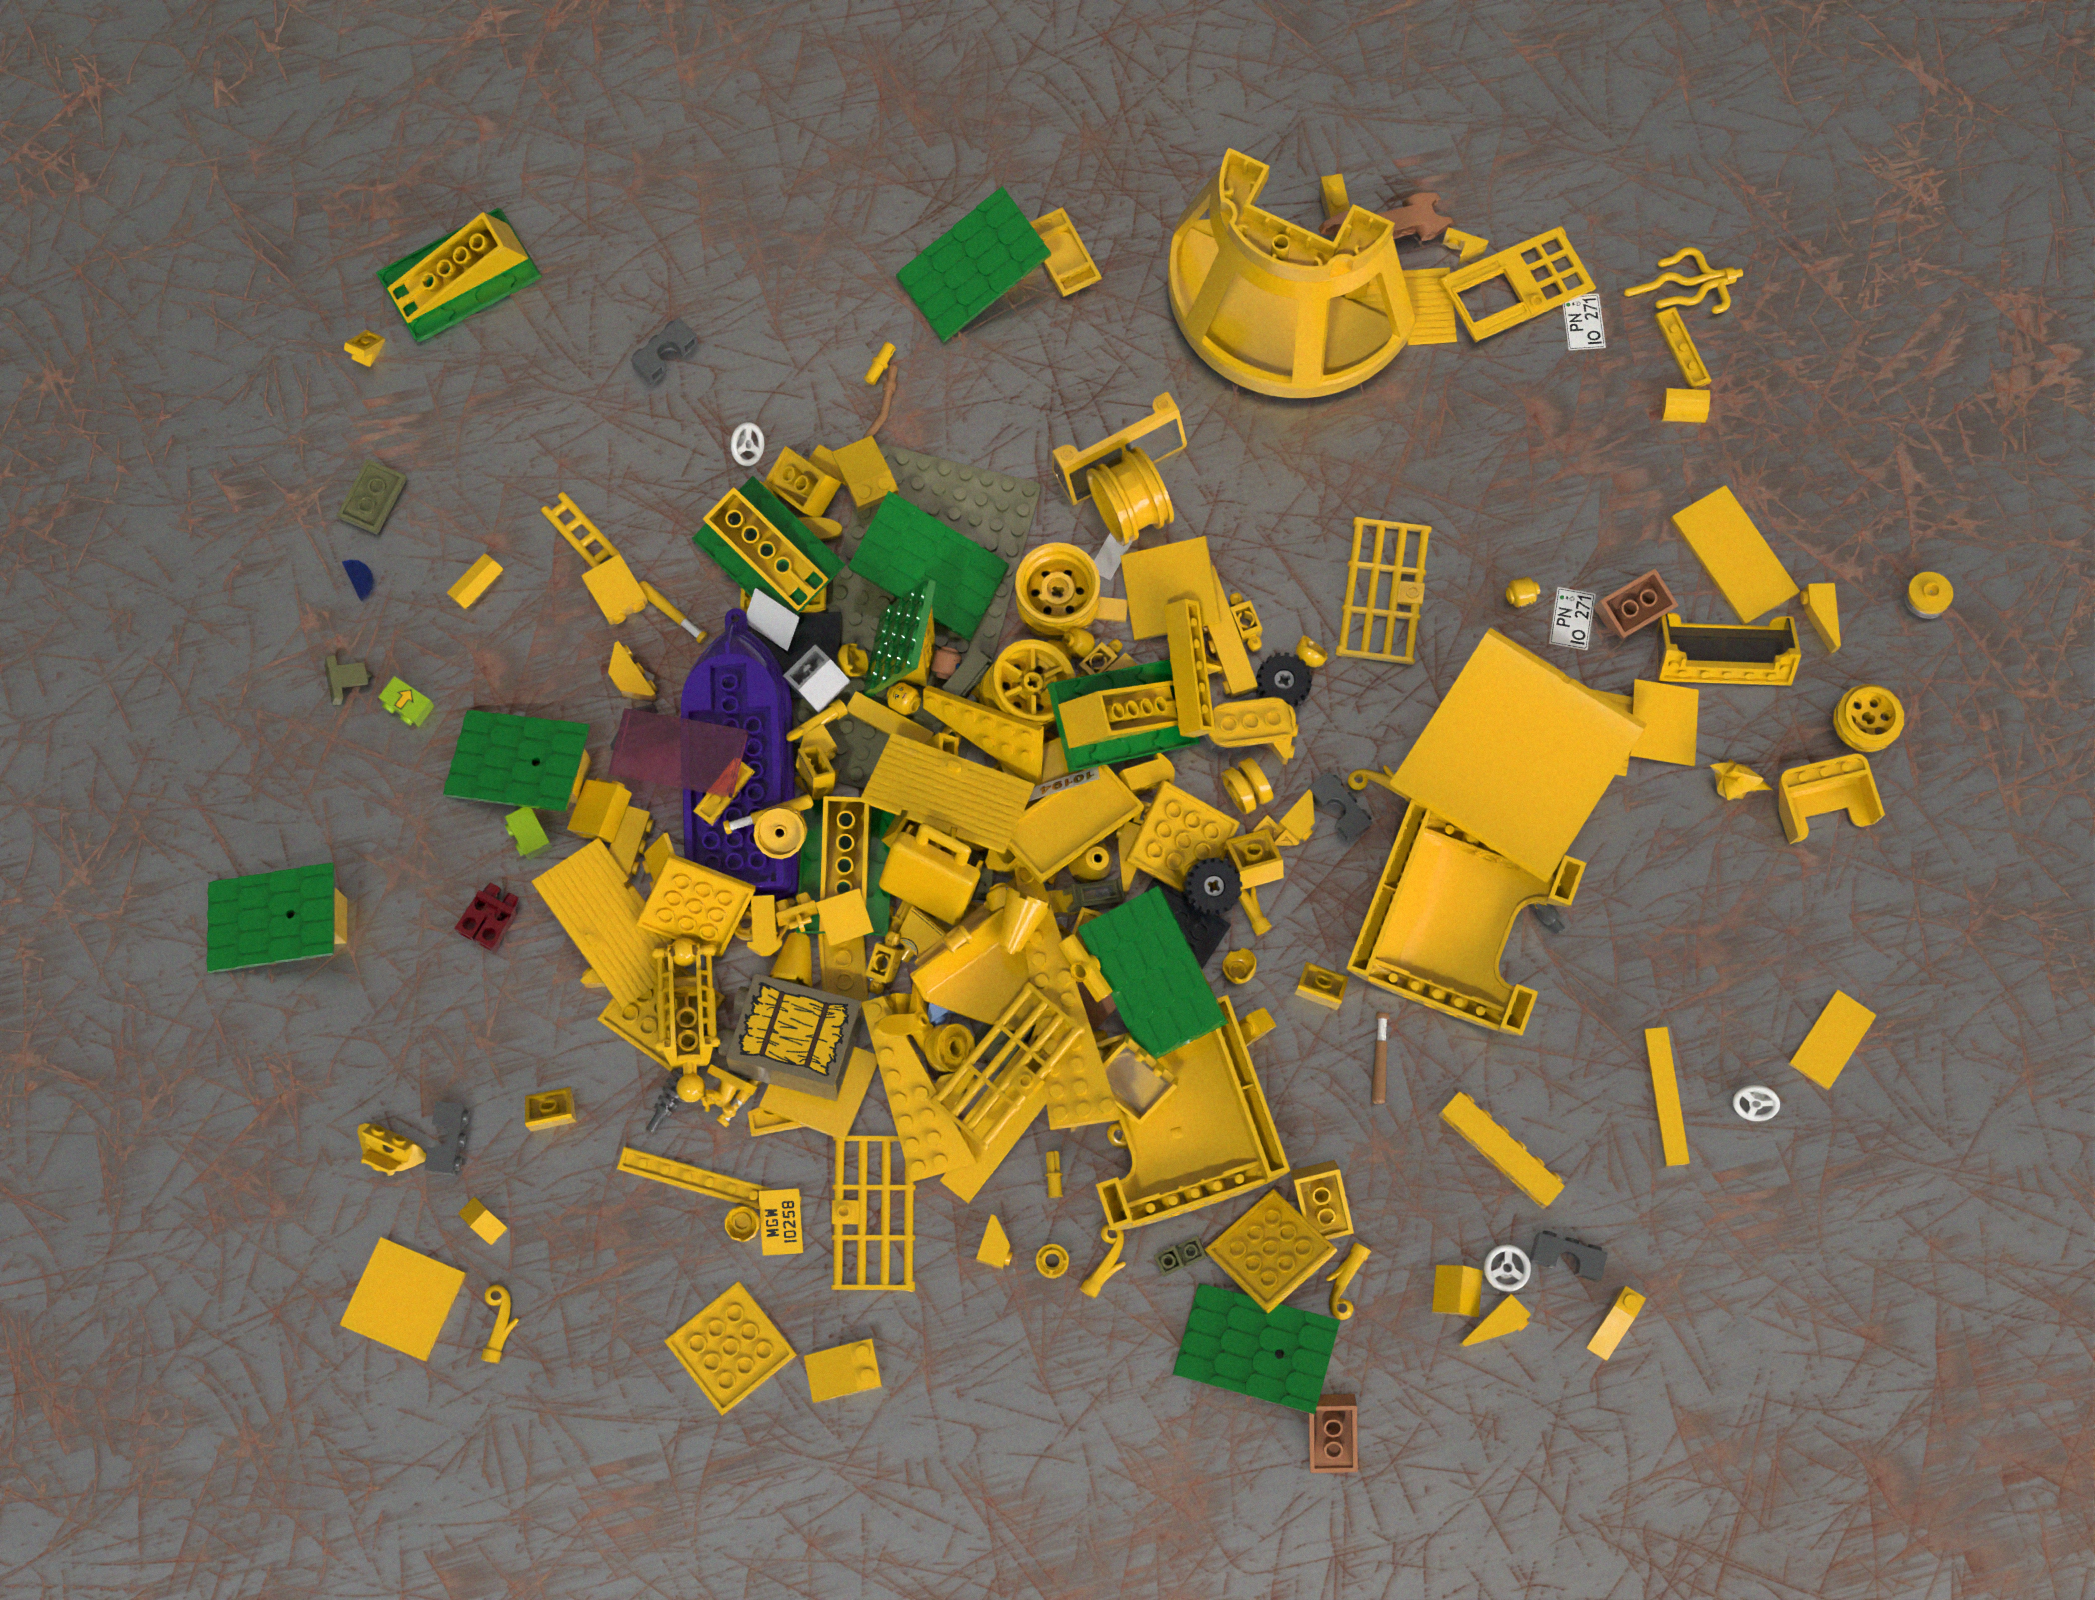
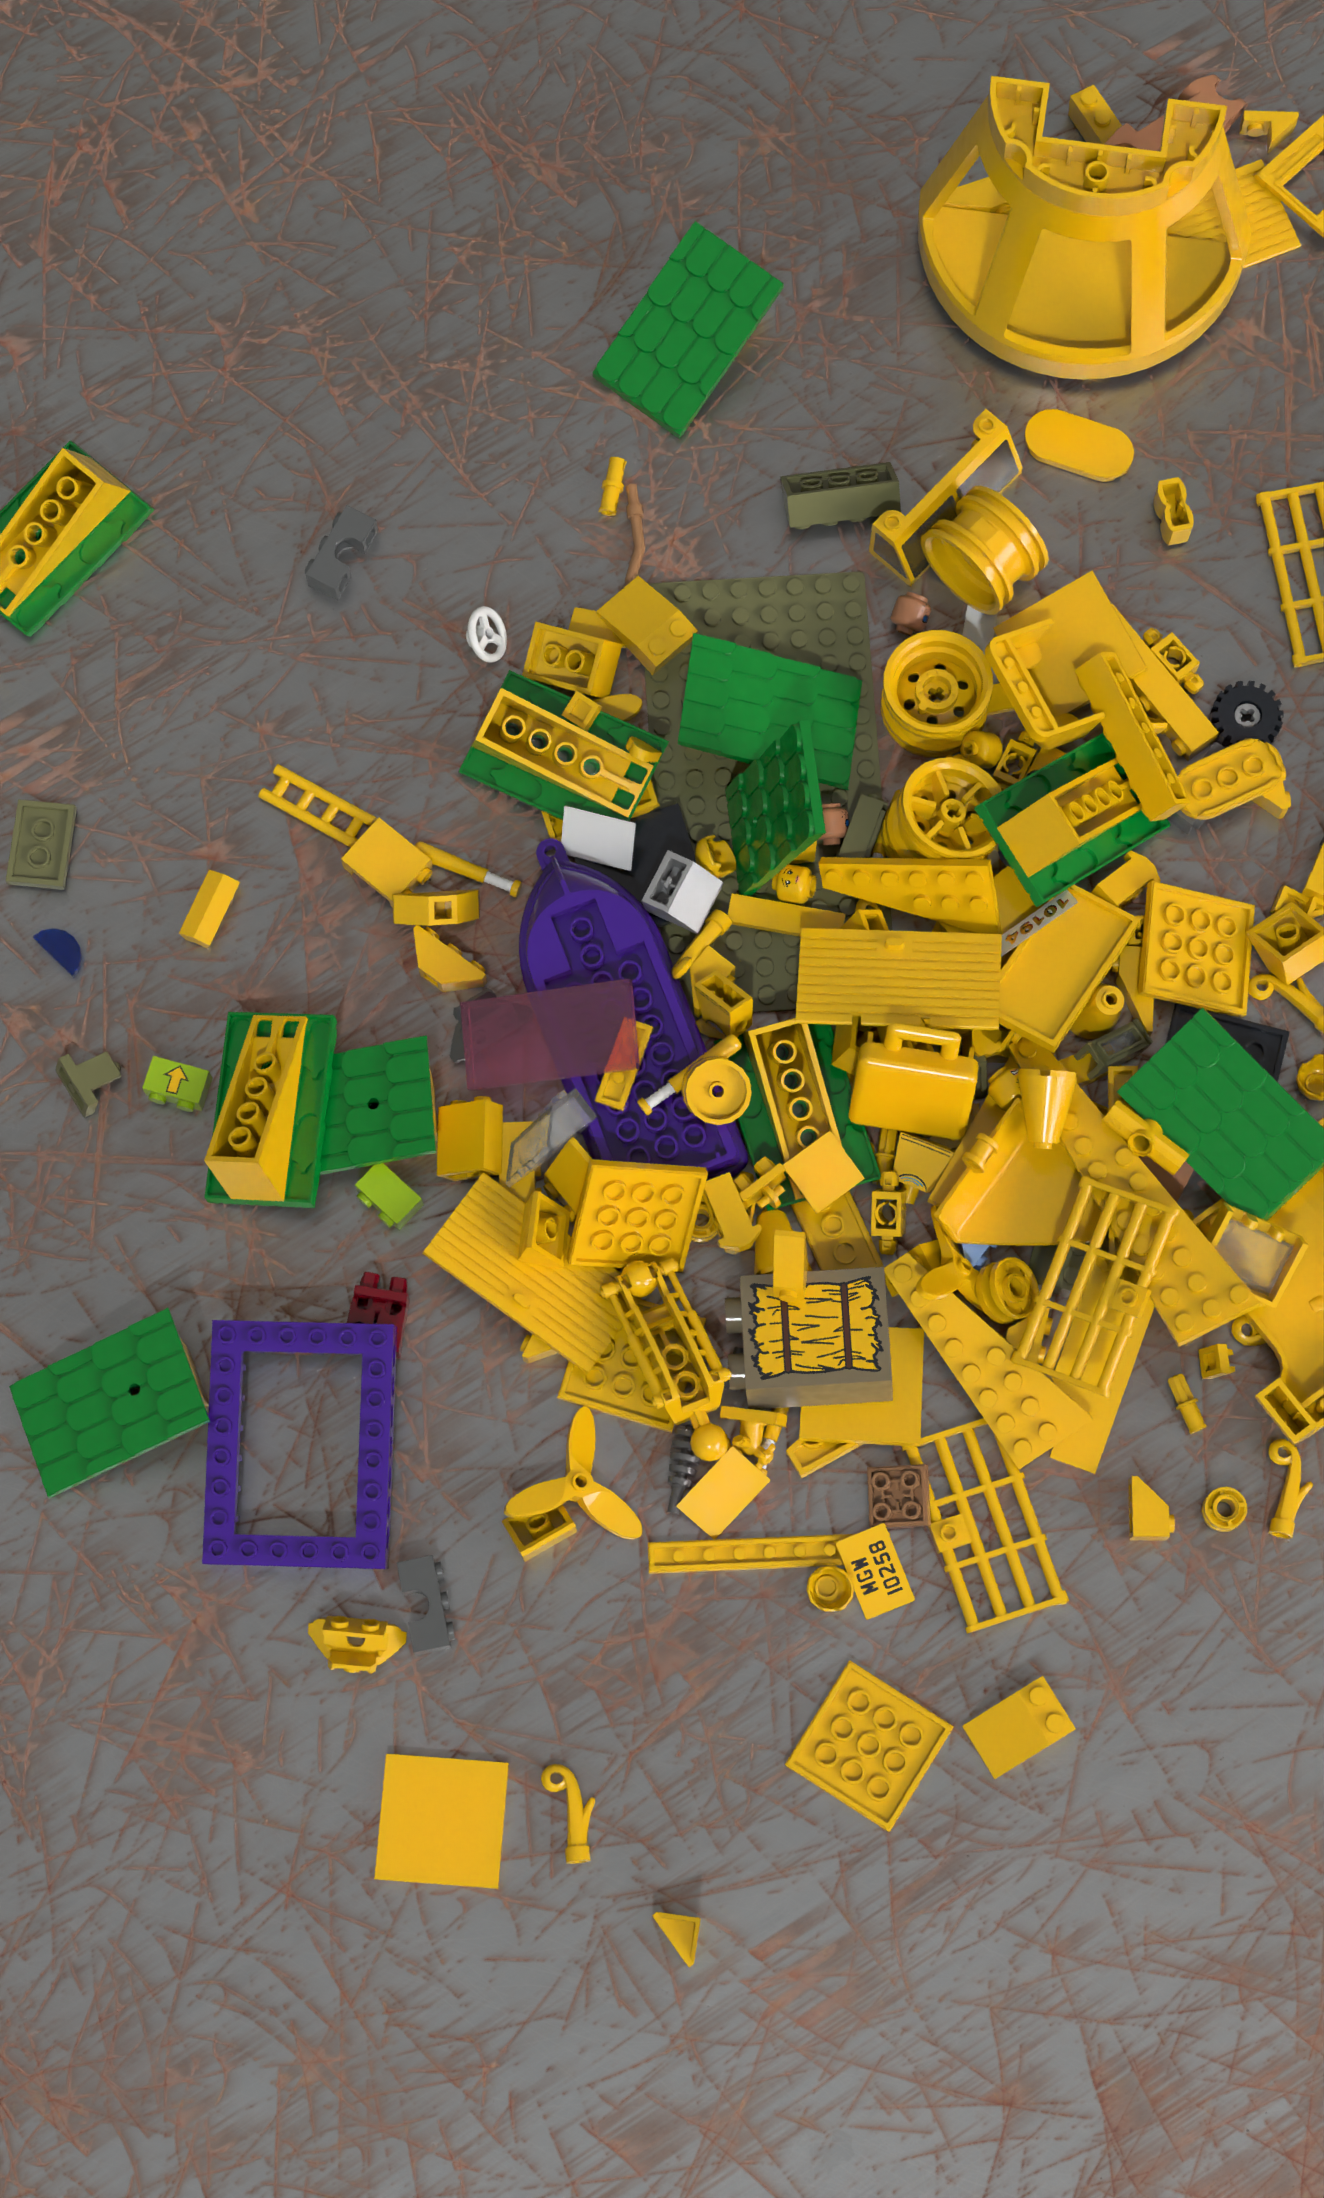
camera: 15 degrees left, 0 degrees up
yellow slope [458,1196,508,1245] -> none
yellow slope [1029,207,1102,297] -> none
black bush [1182,858,1243,915] -> none
yellow wheel [1221,757,1274,815] -> none
yellow hair [1295,635,1328,668] -> none
none -> dark purple brick [202,1320,397,1569]
none -> piece [204,1012,337,1208]
none -> yellow slope [392,889,479,926]
none -> yellow piece [504,1406,642,1540]
none -> clear wedge [506,1088,597,1188]
none -> yellow slope [518,1191,571,1268]
none -> yellow tile [562,691,603,732]
none -> yellow tile [626,736,662,762]
none -> yellow slope [652,1912,701,1967]
none -> yellow sticker [676,1446,770,1540]
none -> yellow slope [773,1229,808,1302]
none -> olive slope [780,462,901,529]
none -> medium nougat tile [867,1464,931,1528]
none -> nougat head [890,592,932,636]
none -> yellow windscreen [985,618,1106,750]
none -> yellow tile [1024,409,1134,482]
none -> yellow brick [1153,477,1194,546]
none -> yellow tile [1198,1344,1235,1379]

